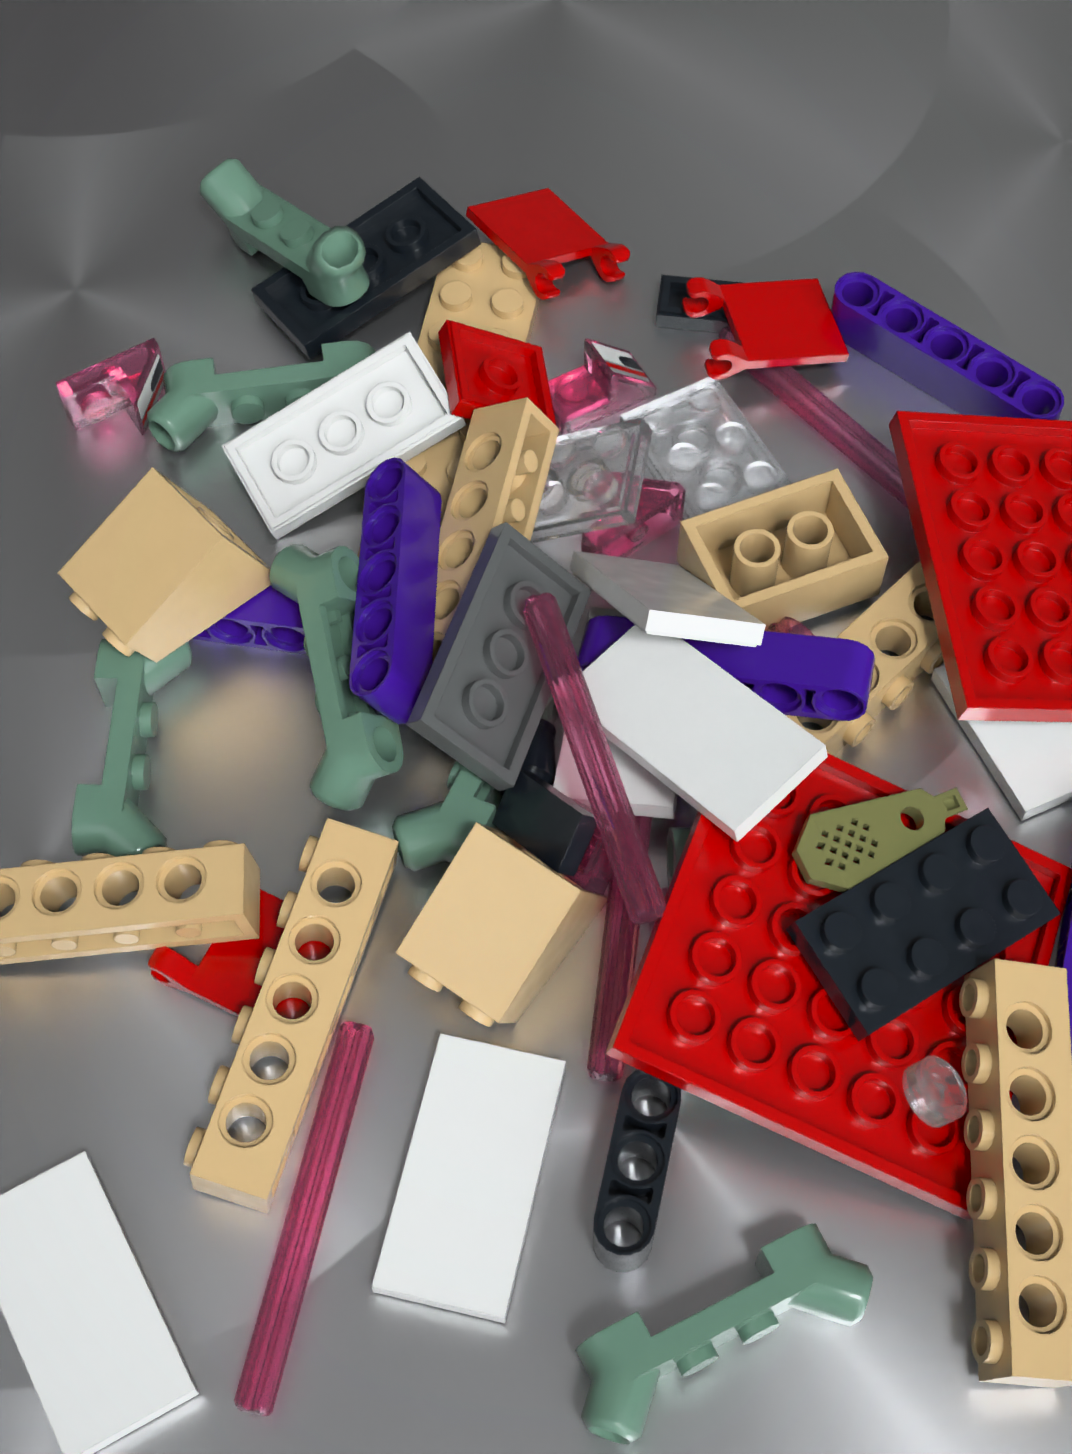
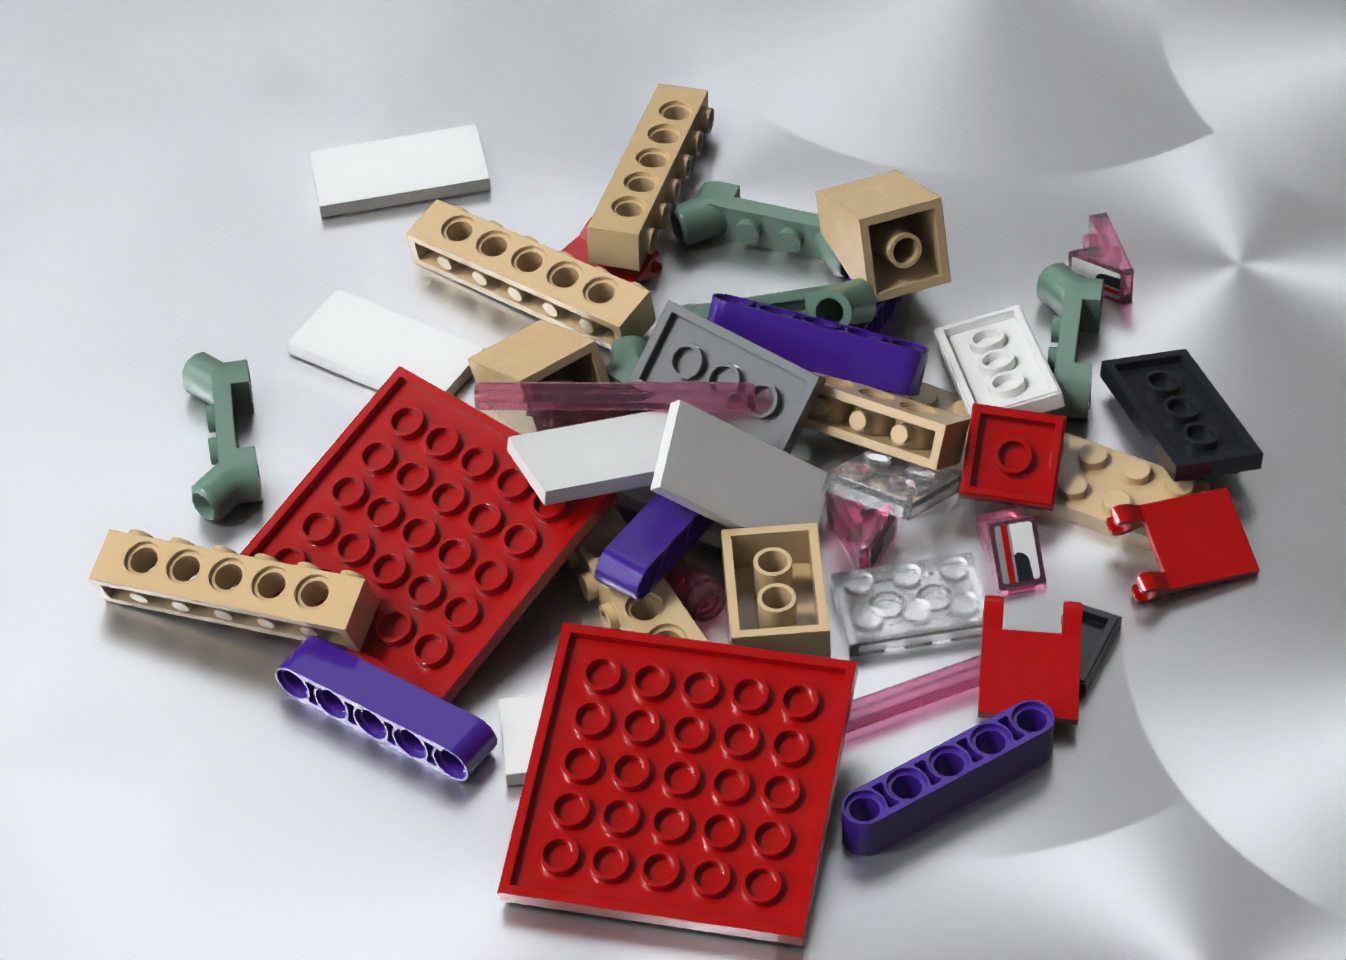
camera: 110 degrees right, 15 degrees down
sand green plate [199,158,370,307] -> none
clear pink axle [234,1021,374,1416] -> none
black beam [592,1069,681,1272] -> none
black plate [786,808,1061,1042] -> none
olive piece [792,787,968,893] -> none
clear tile [903,1056,967,1128] -> none

